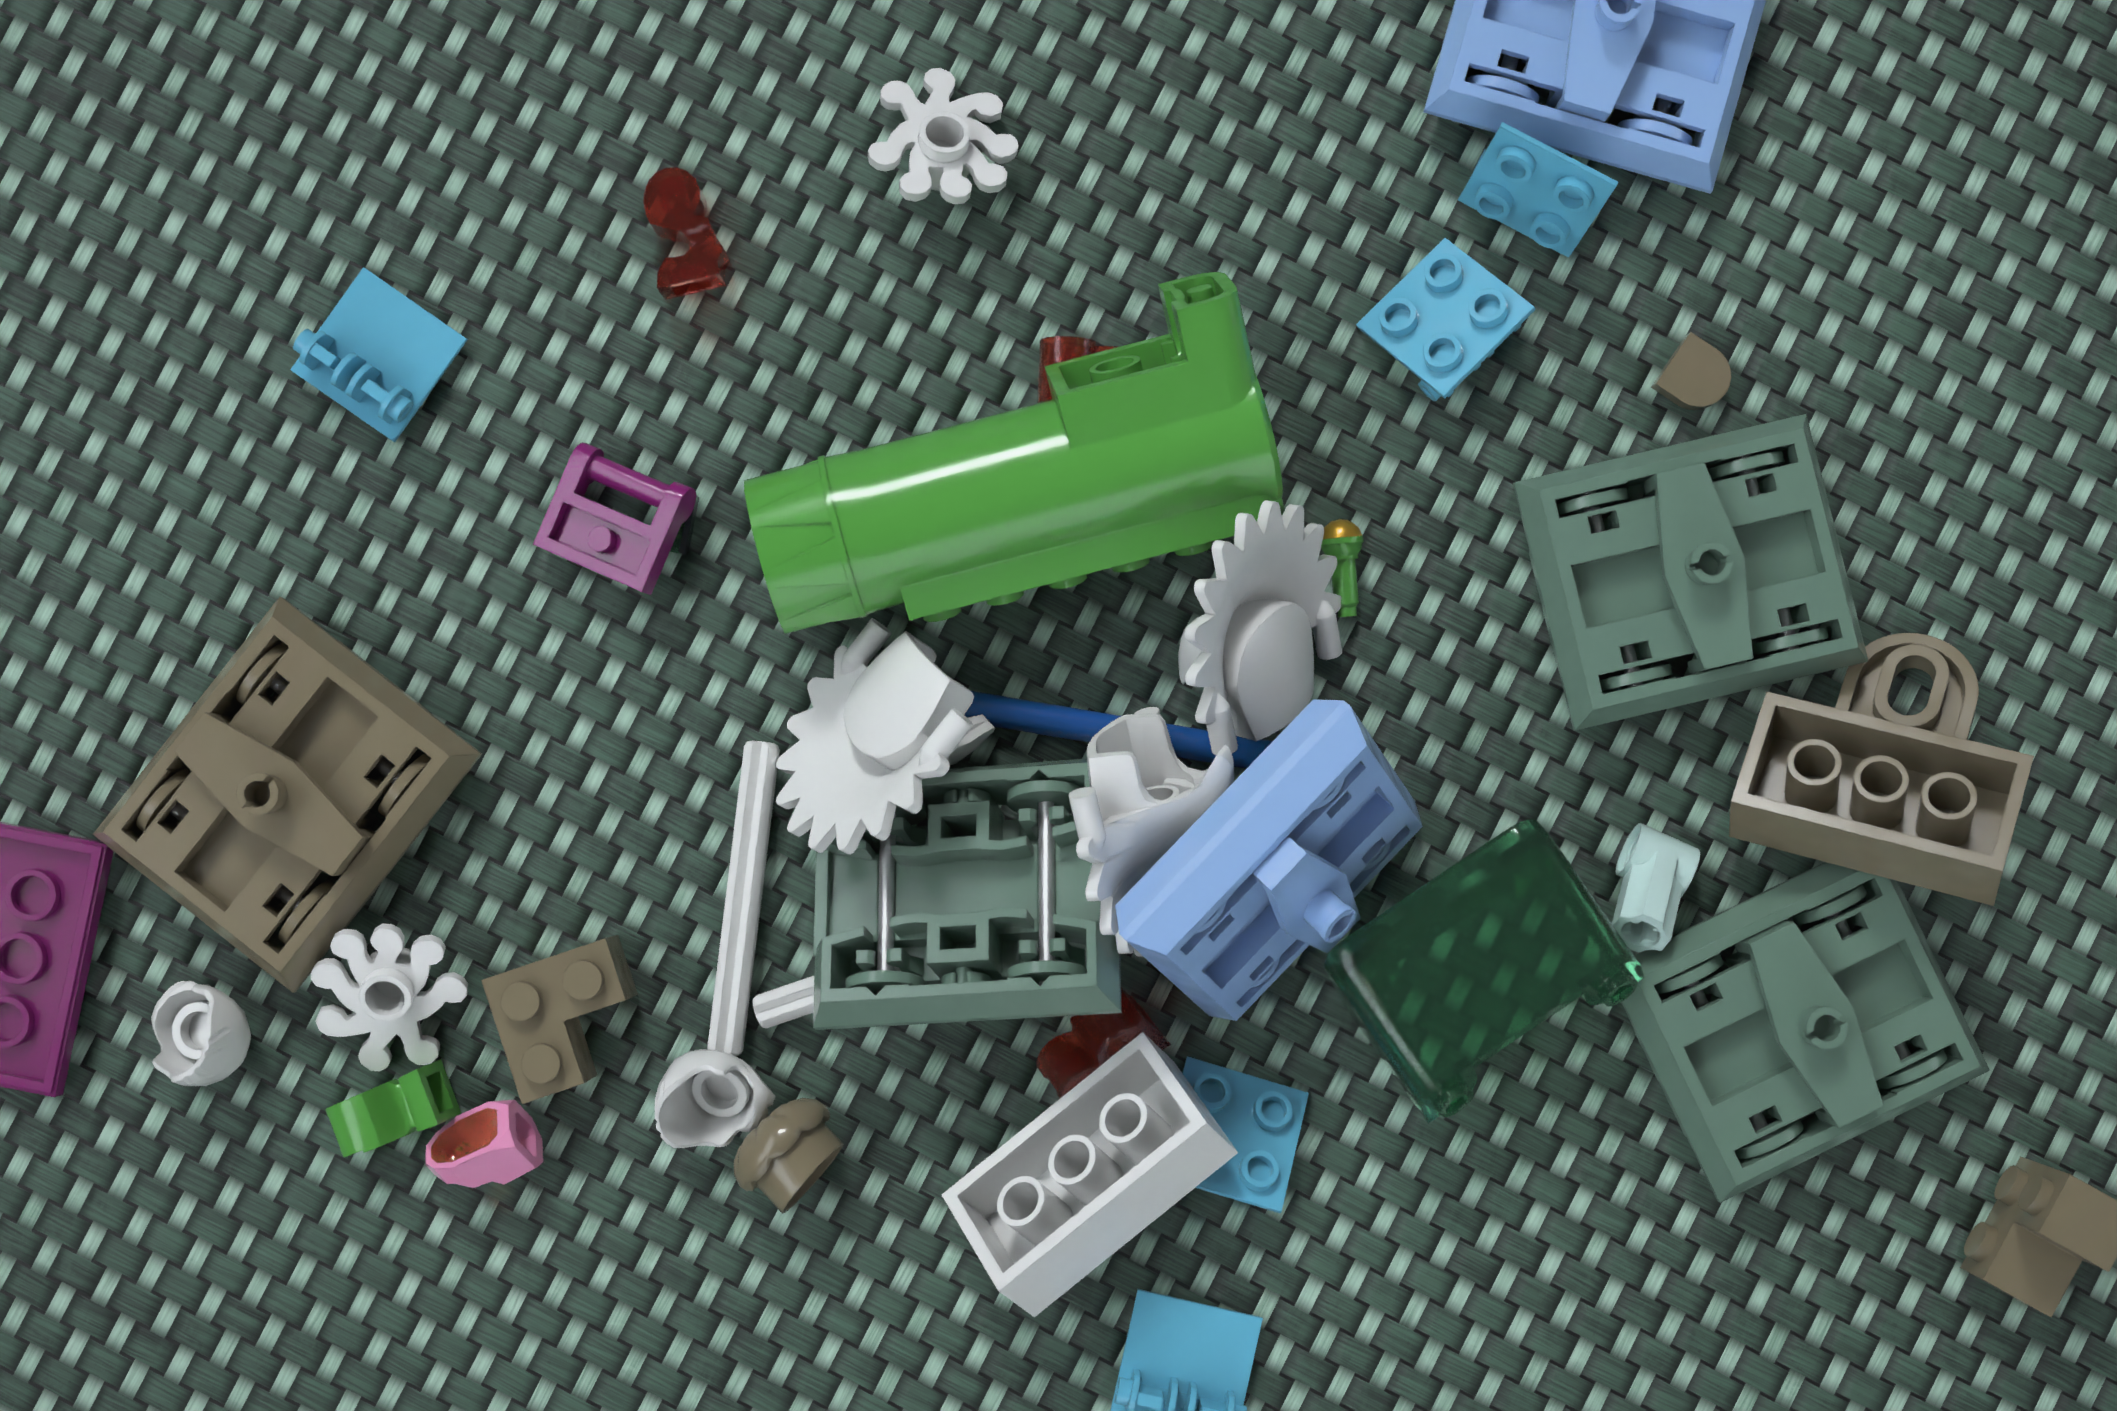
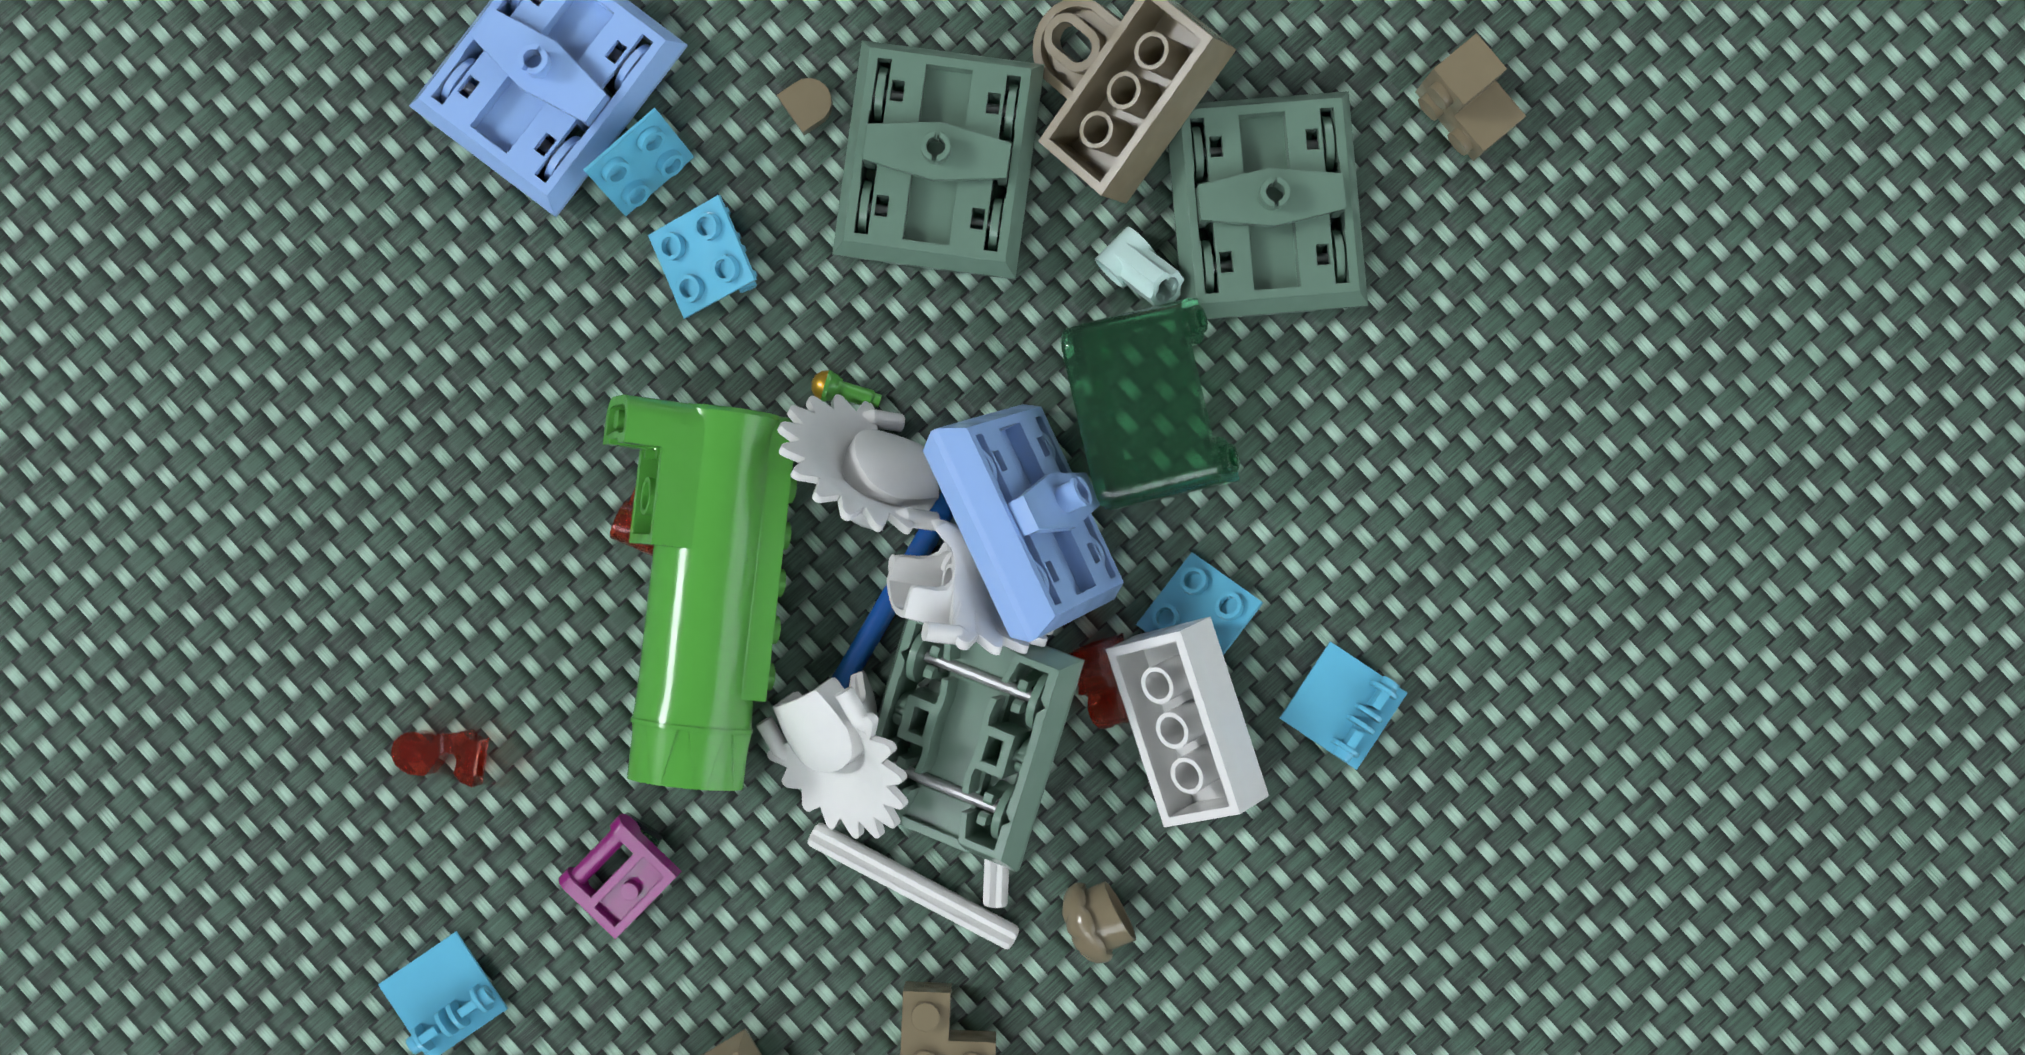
camera: 70 degrees left, 0 degrees up
white hair [655,1049,776,1148] -> none
white animal [867,68,1019,204] -> none

